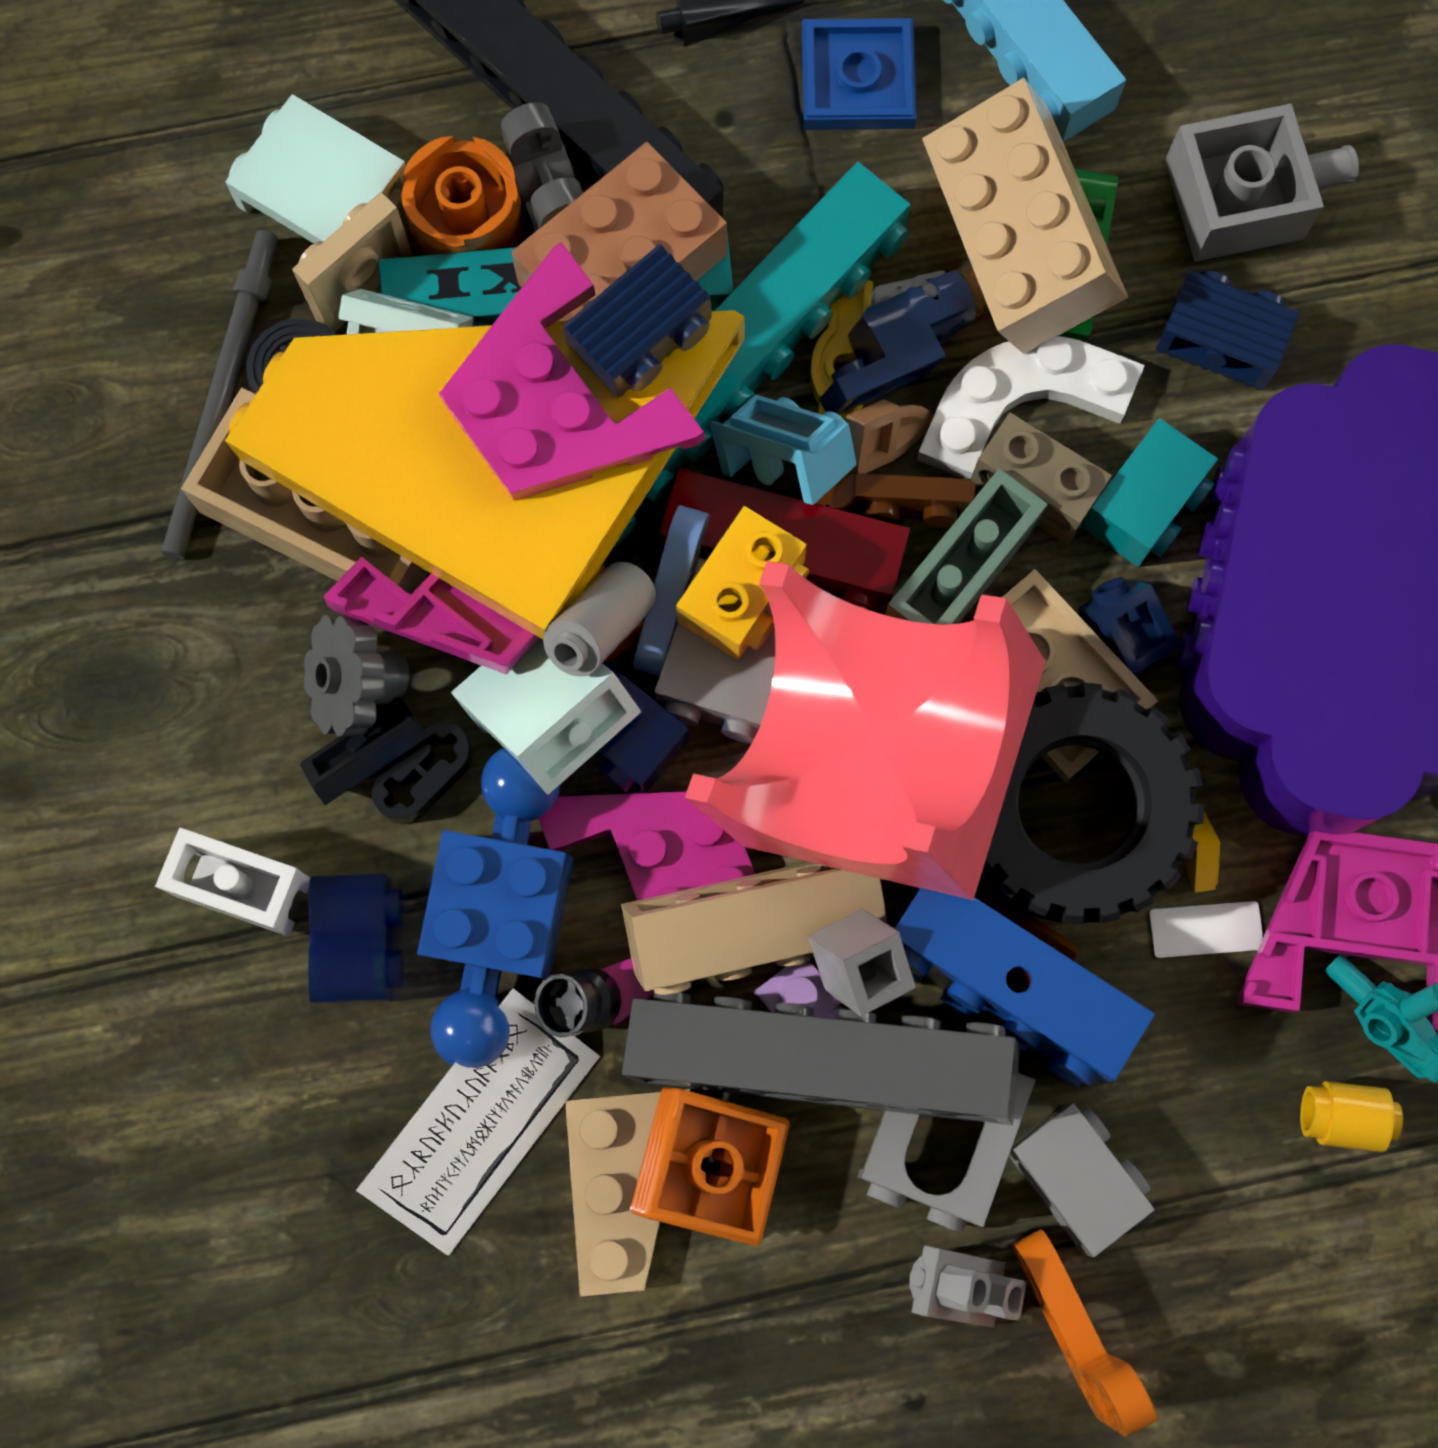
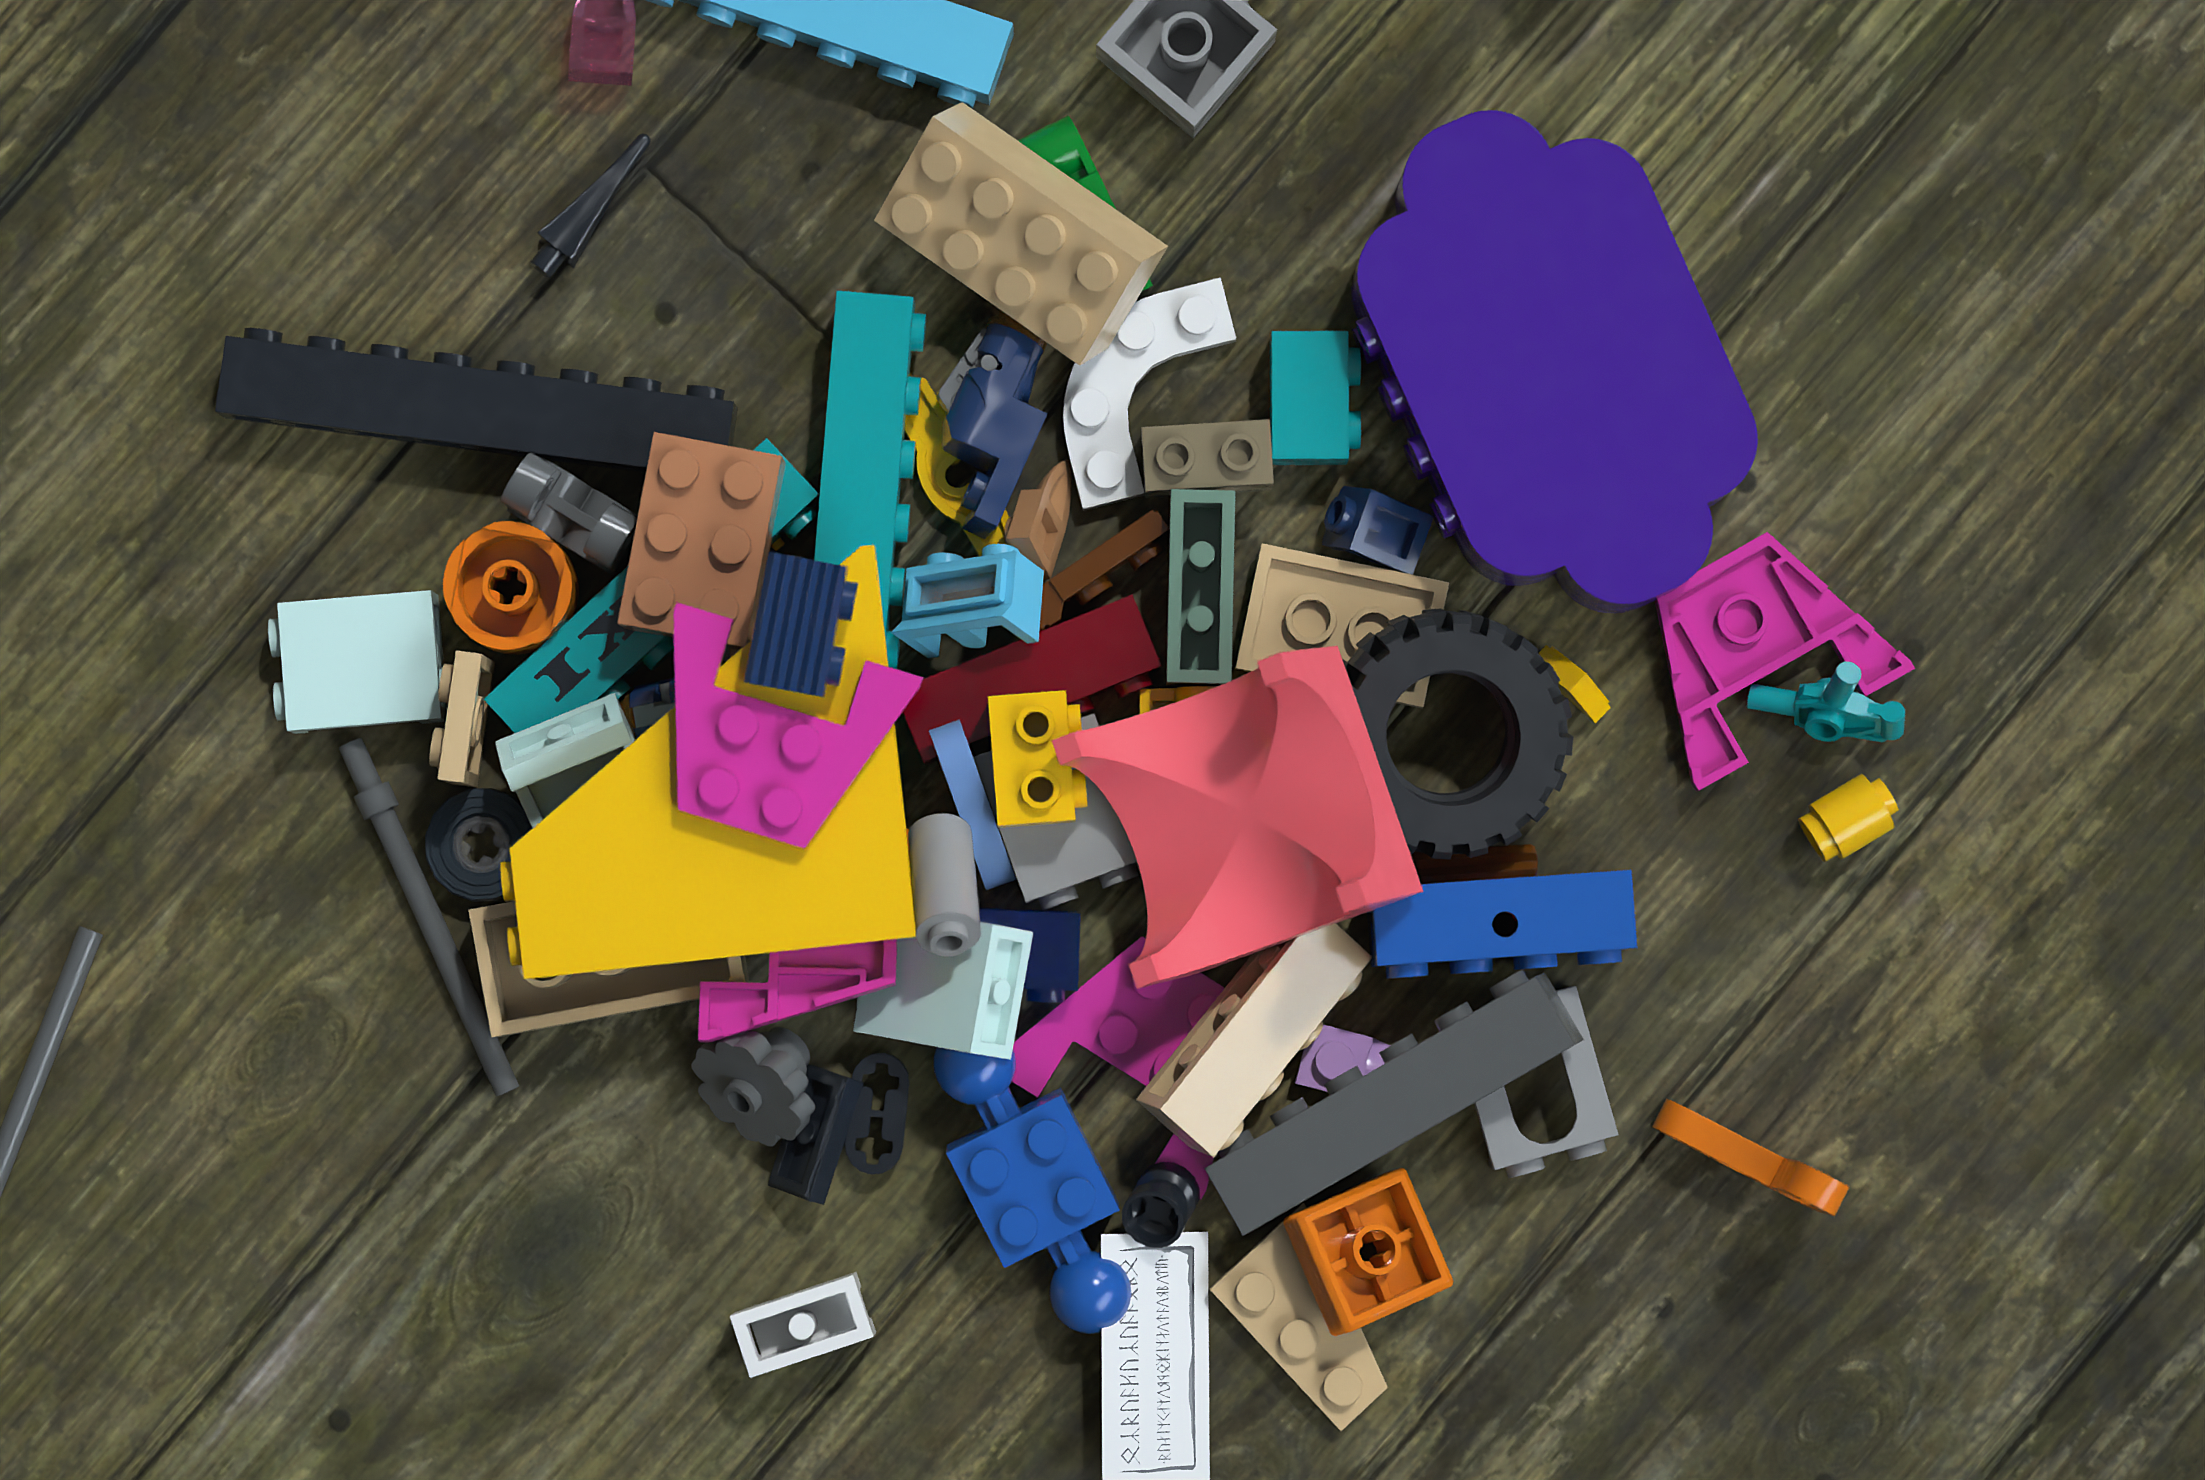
camera: 40 degrees left, 10 degrees up
clear blue brick [308,874,404,1004] -> none
blue tile [801,18,917,130] -> none
light grey brick [808,908,916,1017] -> none
light grey hips [910,1245,1026,1328] -> none
light grey piece [1009,1103,1155,1257] -> none
white sticker [1150,901,1263,958] -> none
dark blue brick [1156,270,1300,390] -> none

